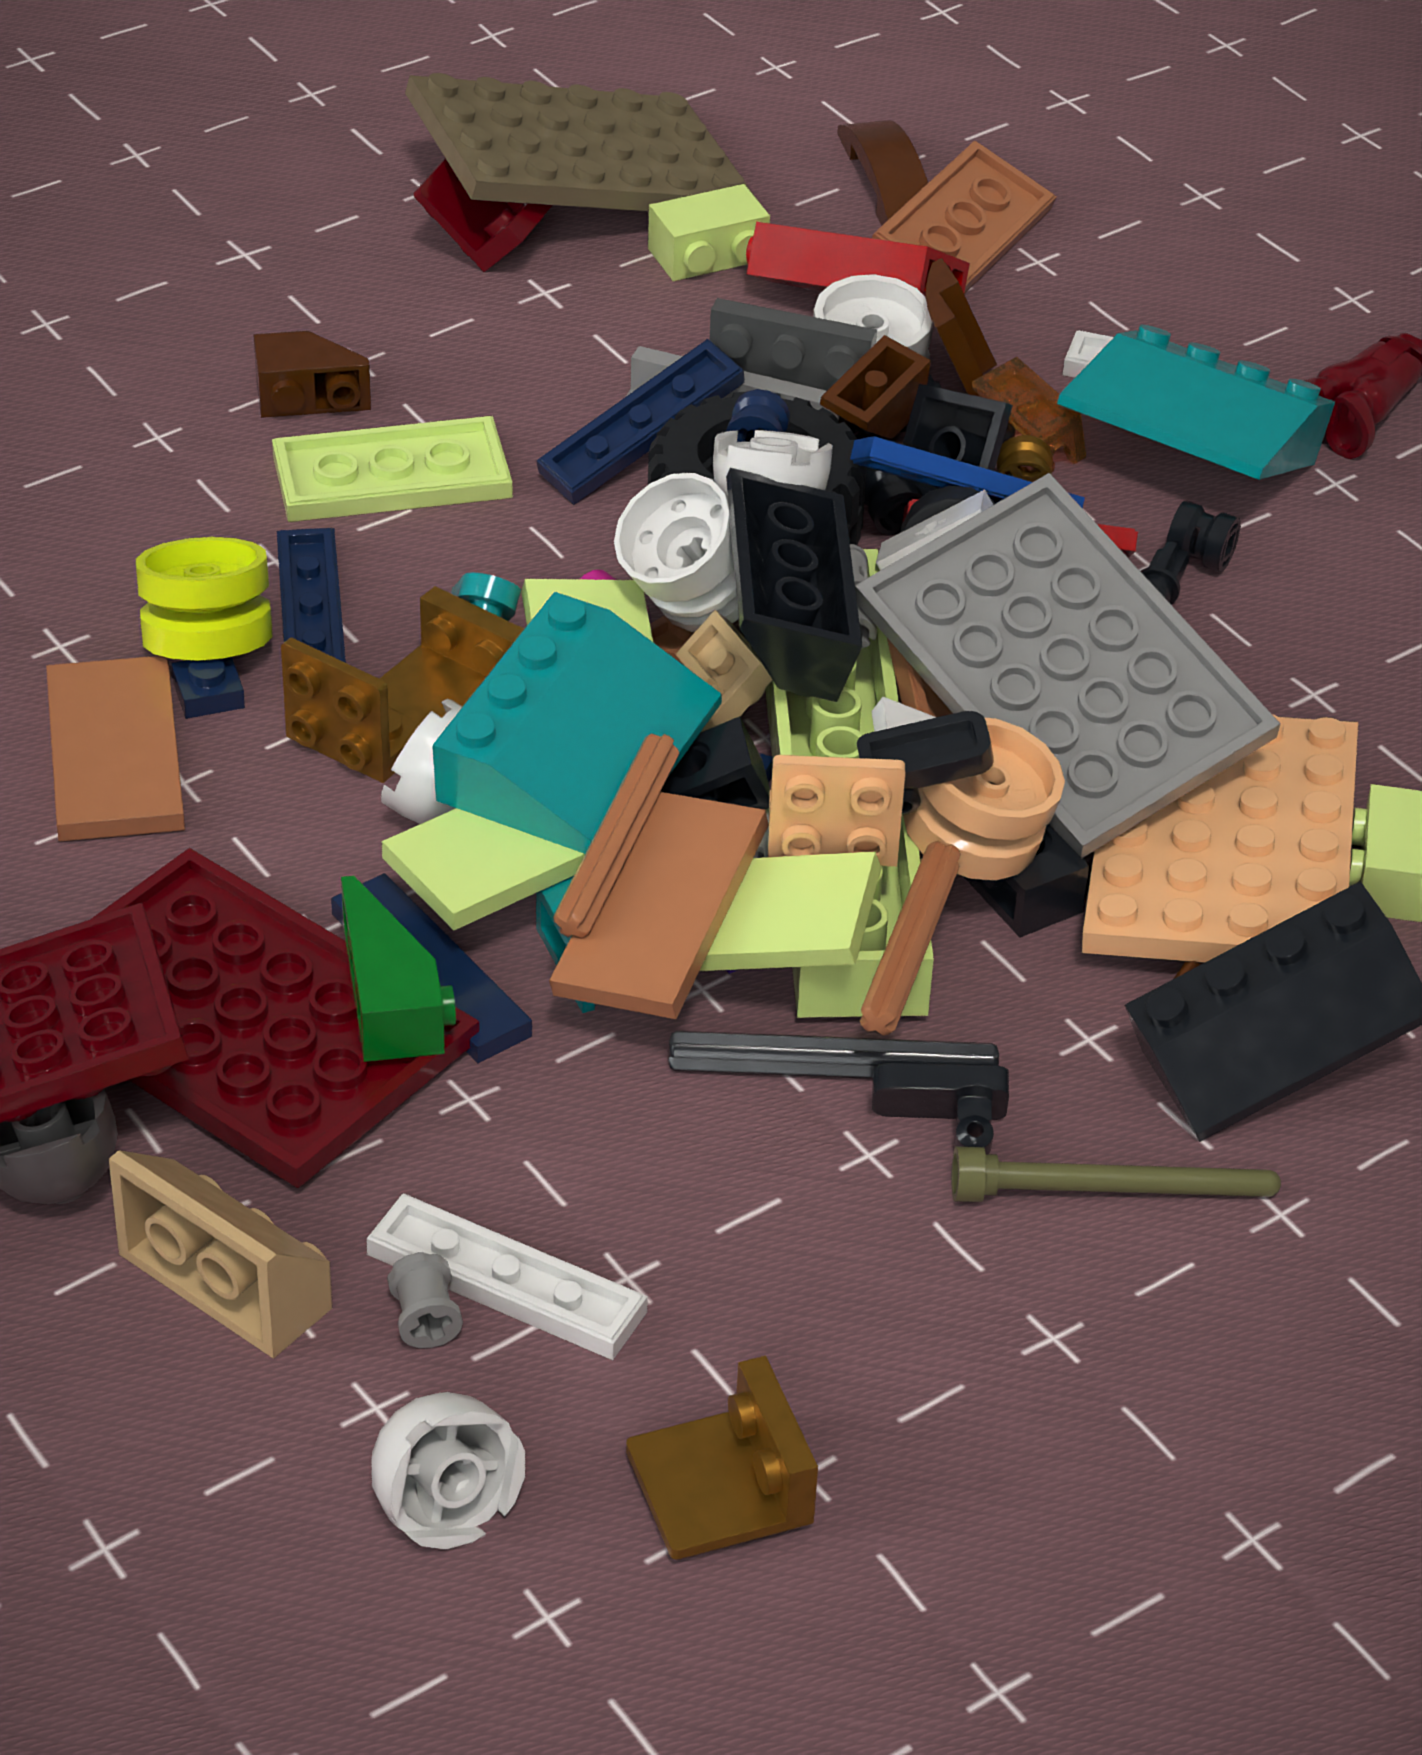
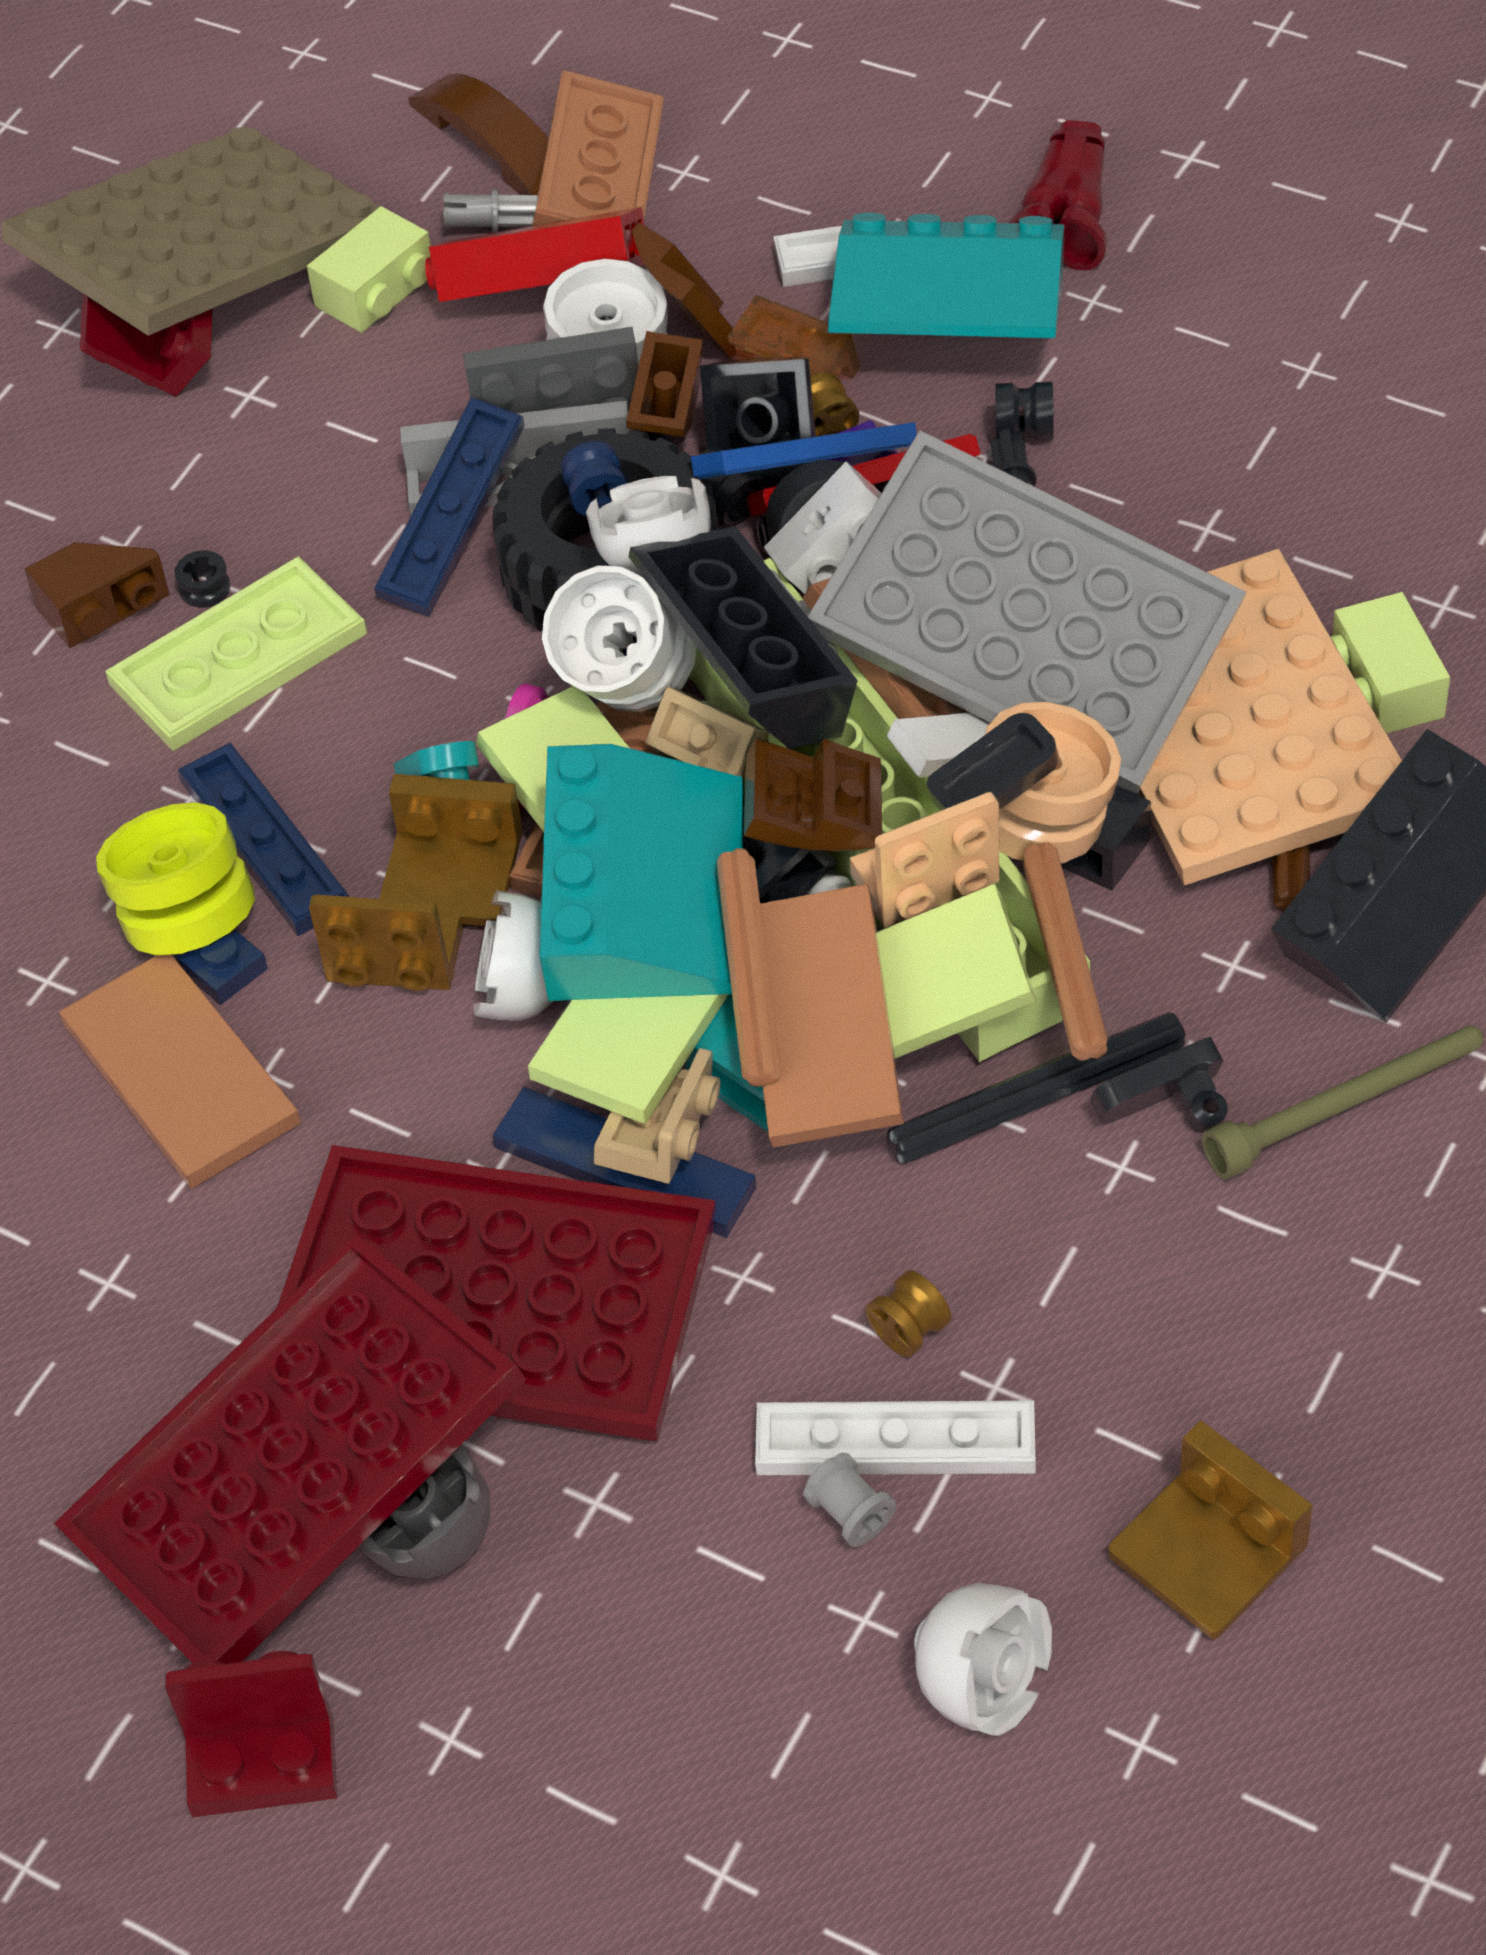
camera: 20 degrees left, 10 degrees up
tan slope [109,1150,332,1359] -> none
green slope [341,876,456,1062] -> none
none -> black bush [175,550,231,608]
none -> light grey axle [444,189,538,233]
none -> tan bracket [594,1048,720,1184]
none -> reddish brown slope [744,738,882,851]
none -> pearl gold wheel [865,1270,952,1357]

